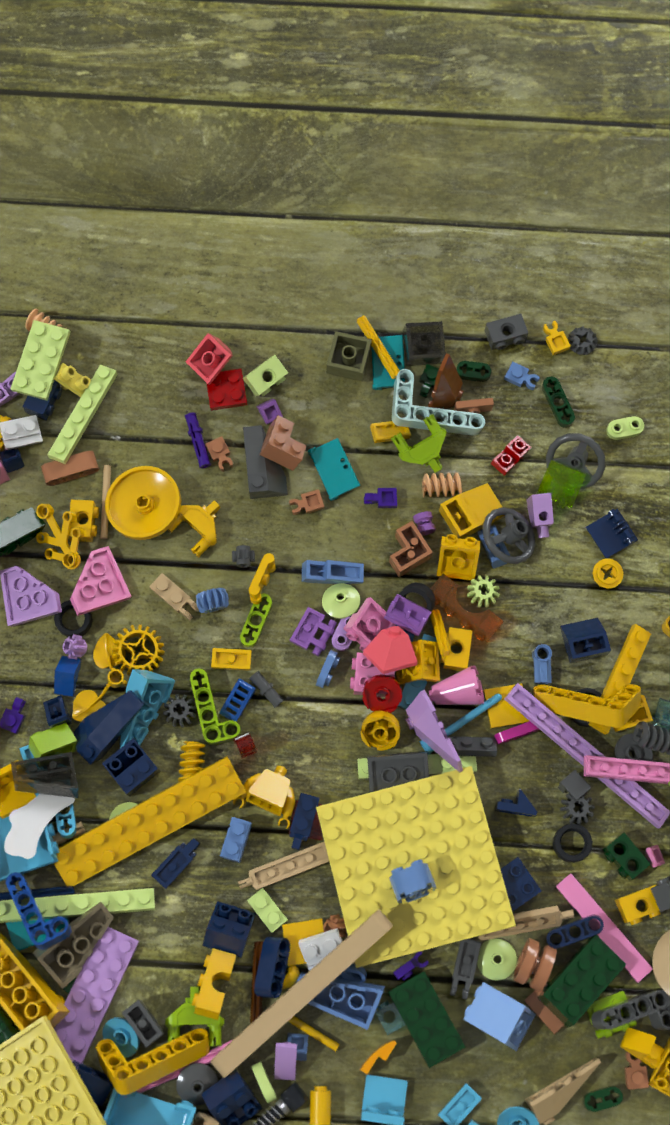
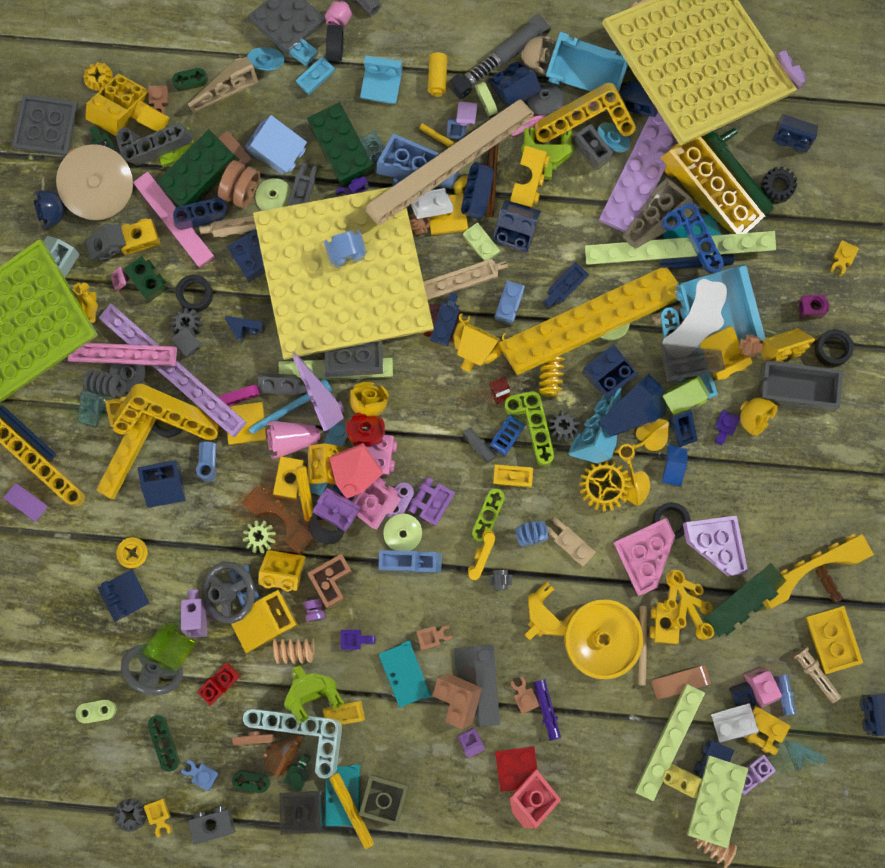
camera: 175 degrees left, 5 degrees up
lavender gear [63,634,87,660] -> none
yellowish green brick [243,355,288,396] -> none
medium blue plate [316,650,340,688] -> none
light orange slope [360,1040,397,1074] -> none

